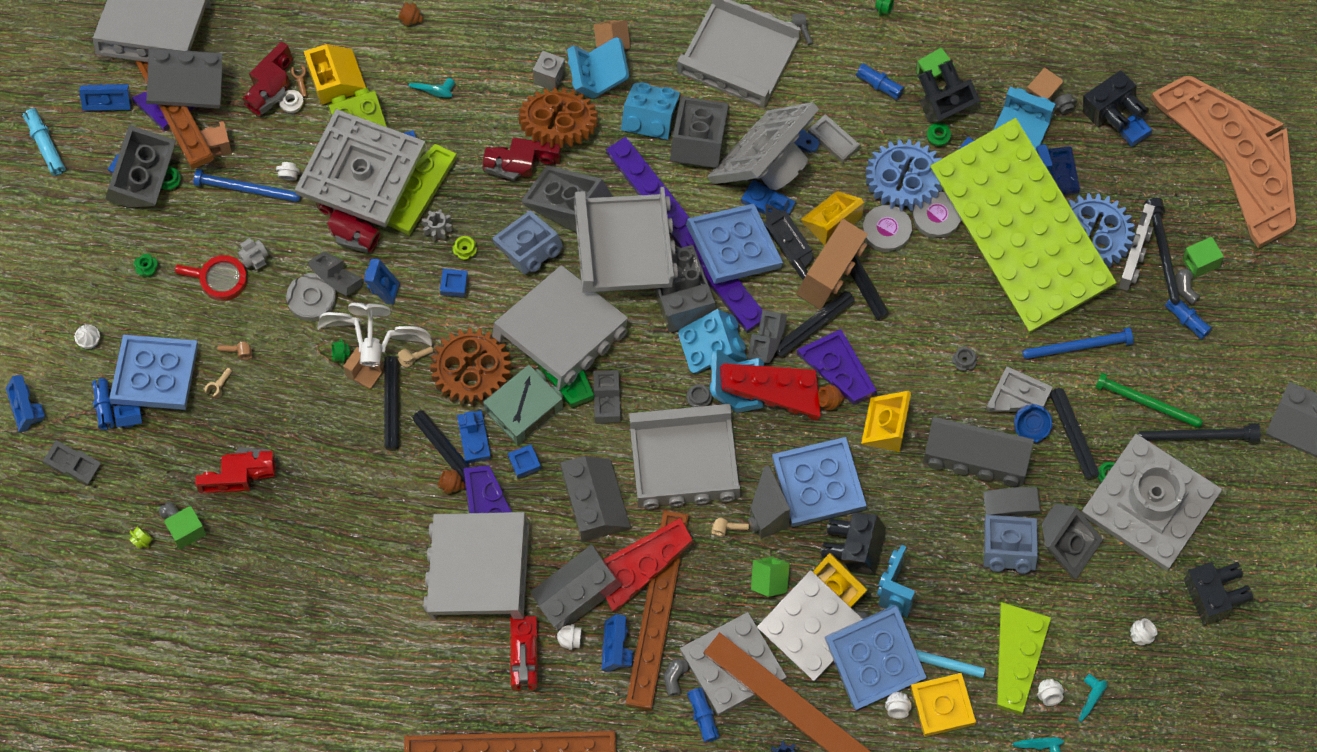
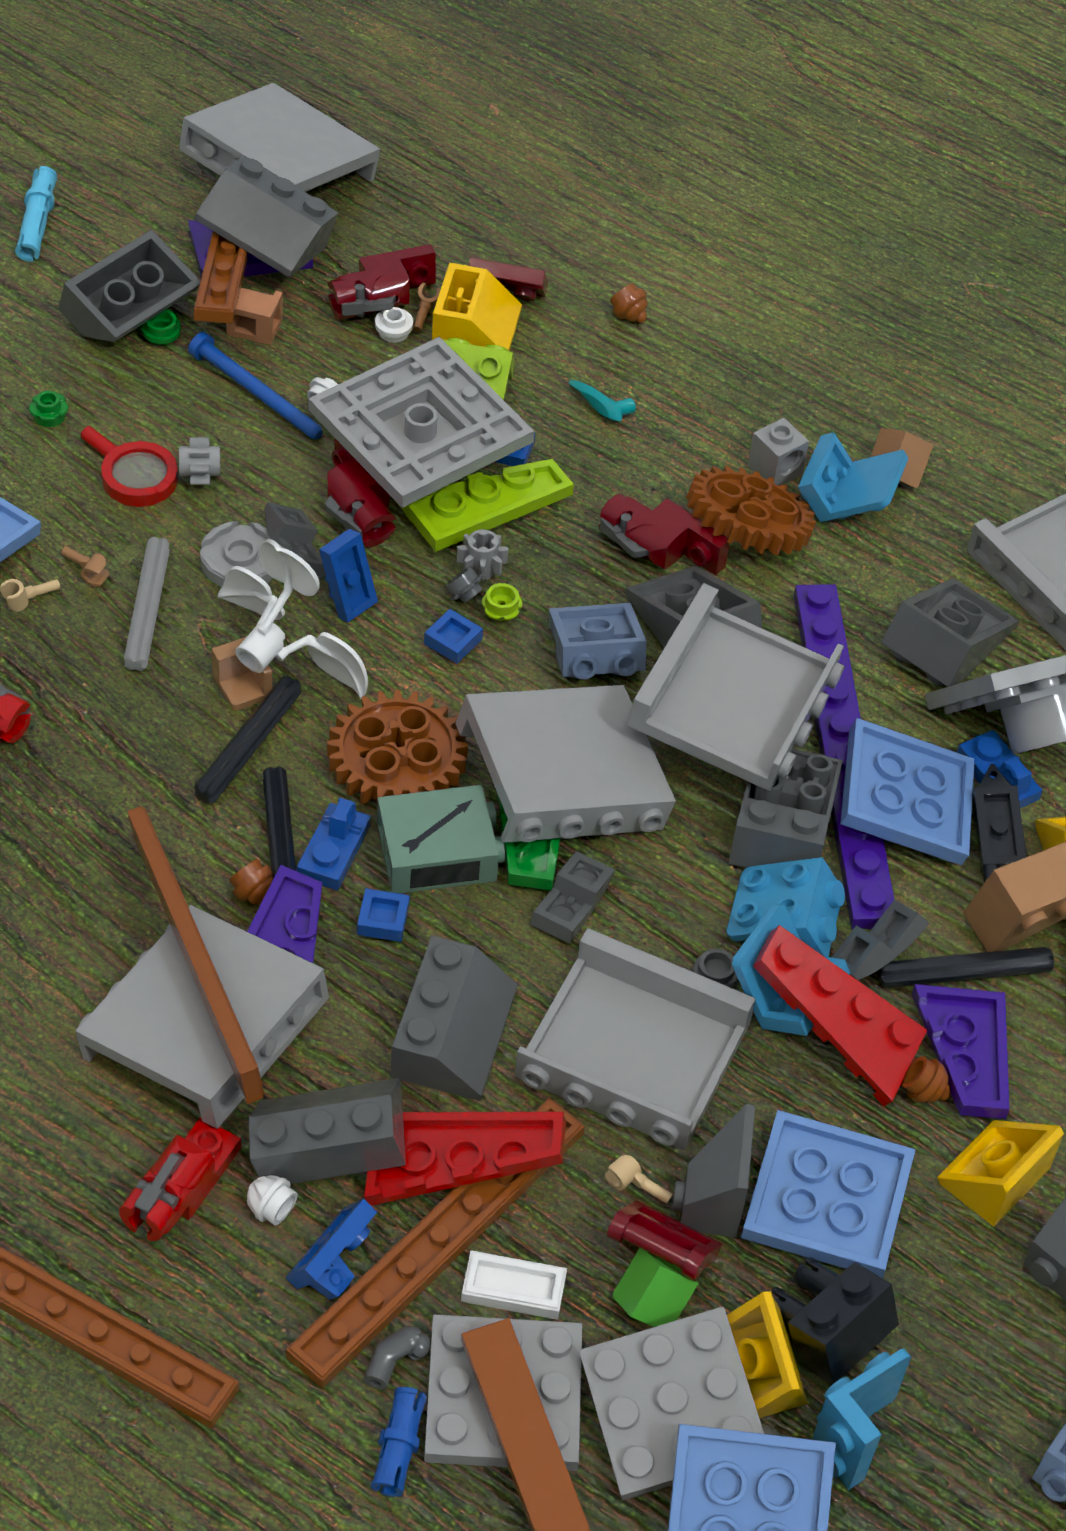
camera: 25 degrees right, 15 degrees down
blue hinge [79,84,132,111] -> none
green plate [331,339,350,363] -> none
tan hand [398,347,433,368] -> none
dark azure bracket [621,82,680,140] -> none
none -> light grey axle [124,537,170,671]
none -> dark orange tile [127,806,264,1104]
none -> dark grey plate [445,566,483,603]
none -> white tile [461,1251,567,1320]
none -> dark red plate [469,257,548,301]
none -> dark red plate [606,1201,723,1281]

